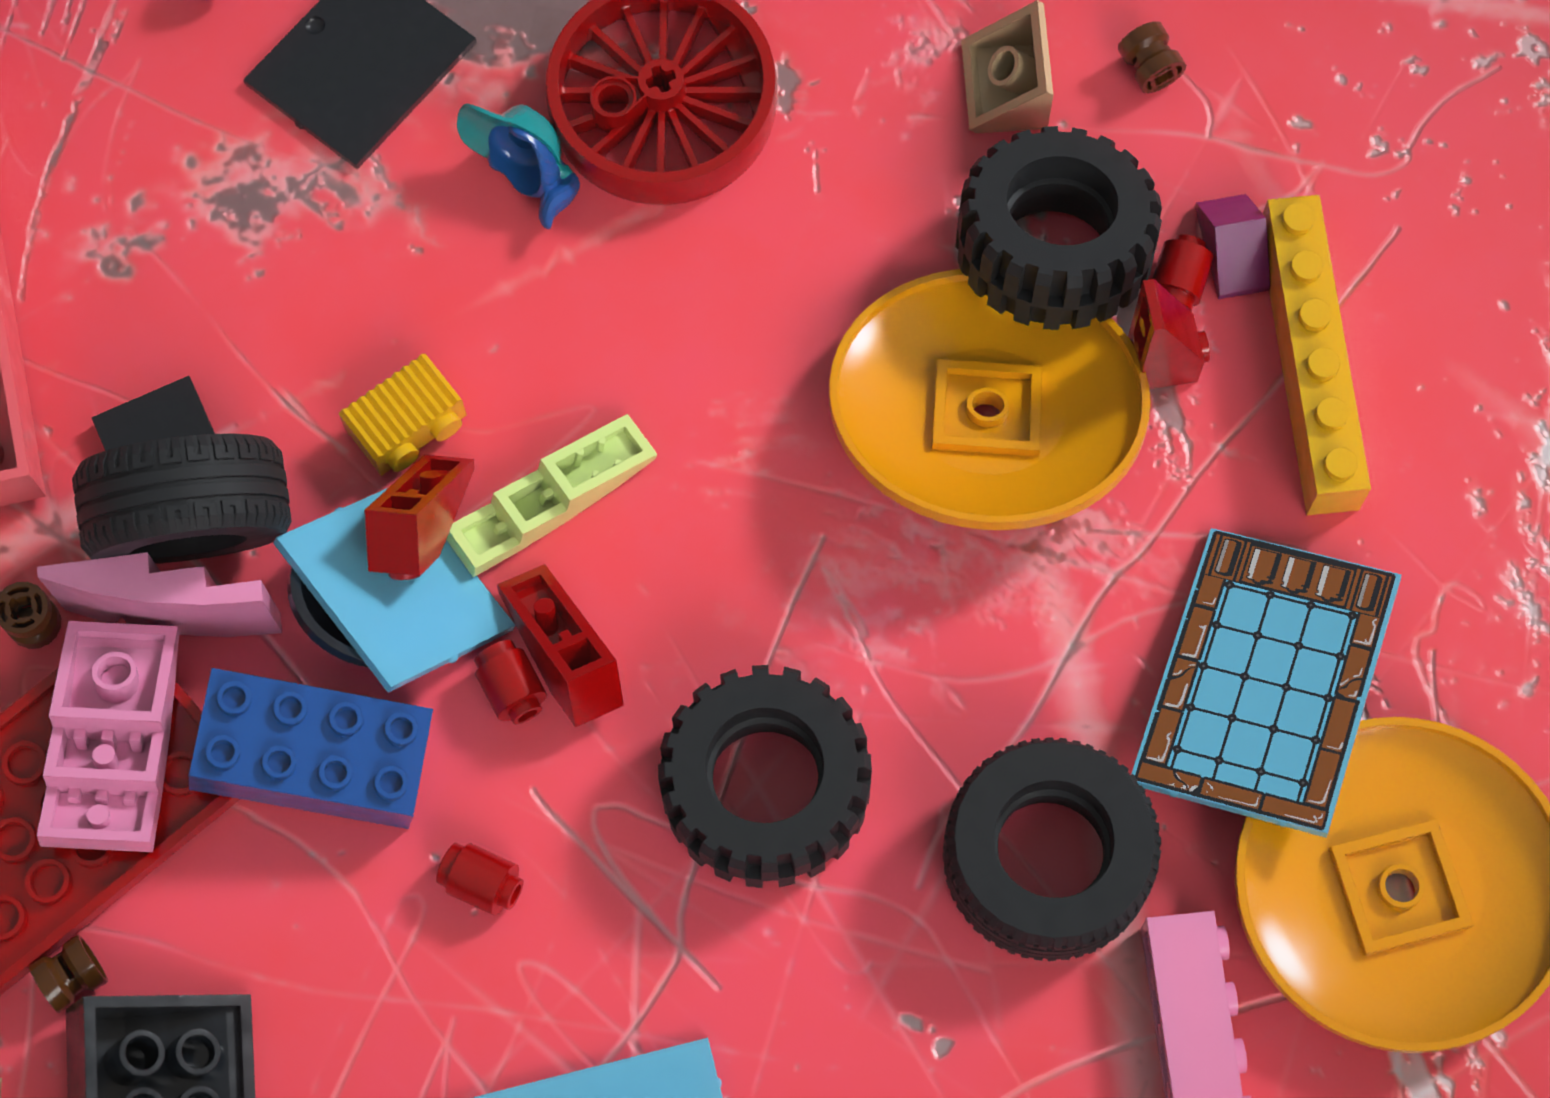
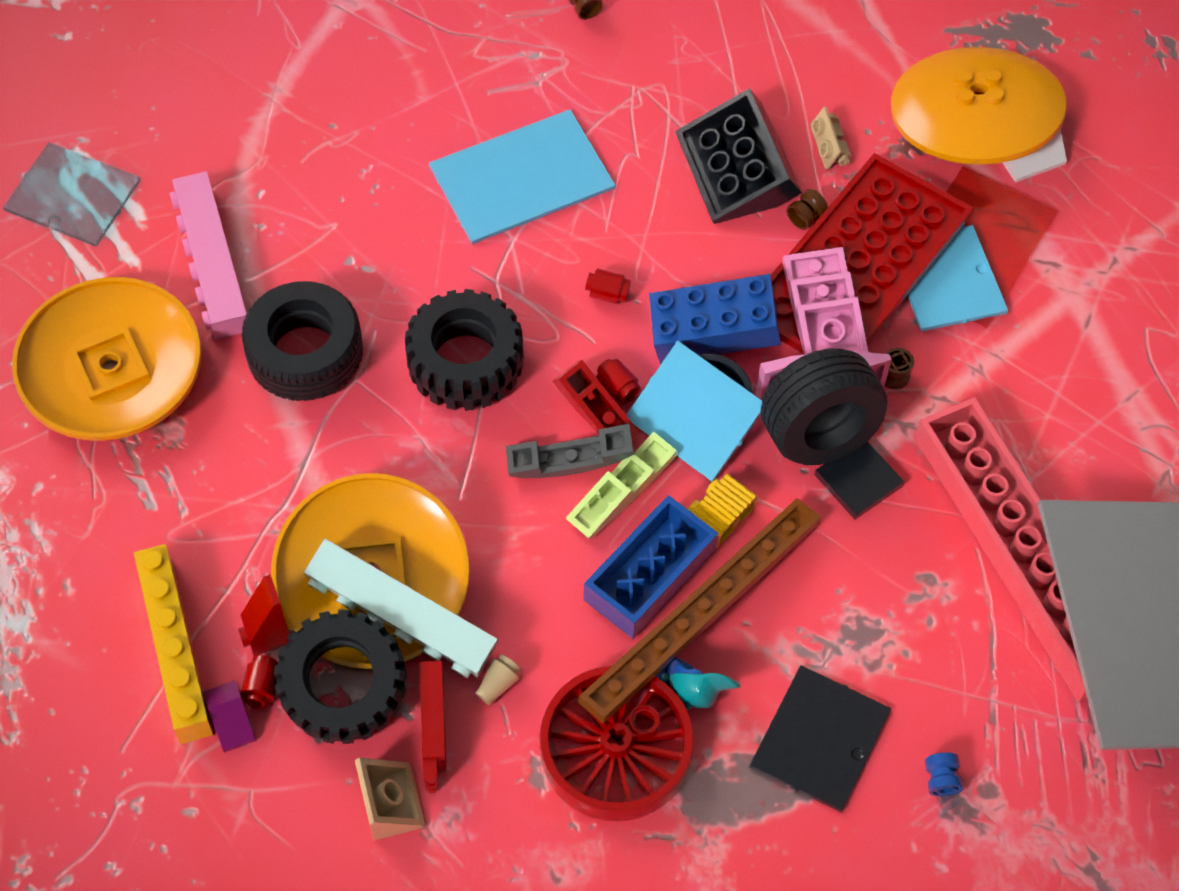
camera: 165 degrees right, 10 degrees down
red slope [365,455,475,580] -> none
reddish brown wheel [1118,21,1187,93] -> none
piece [1131,528,1402,838] -> none
none -> light aqua brick [304,539,498,678]
none -> red hinge [420,661,447,793]
none -> tan cone [475,654,522,706]
none -> dark grey slope [506,424,634,478]
none -> dark orange plate [578,498,821,724]
none -> blue brick [583,495,719,639]

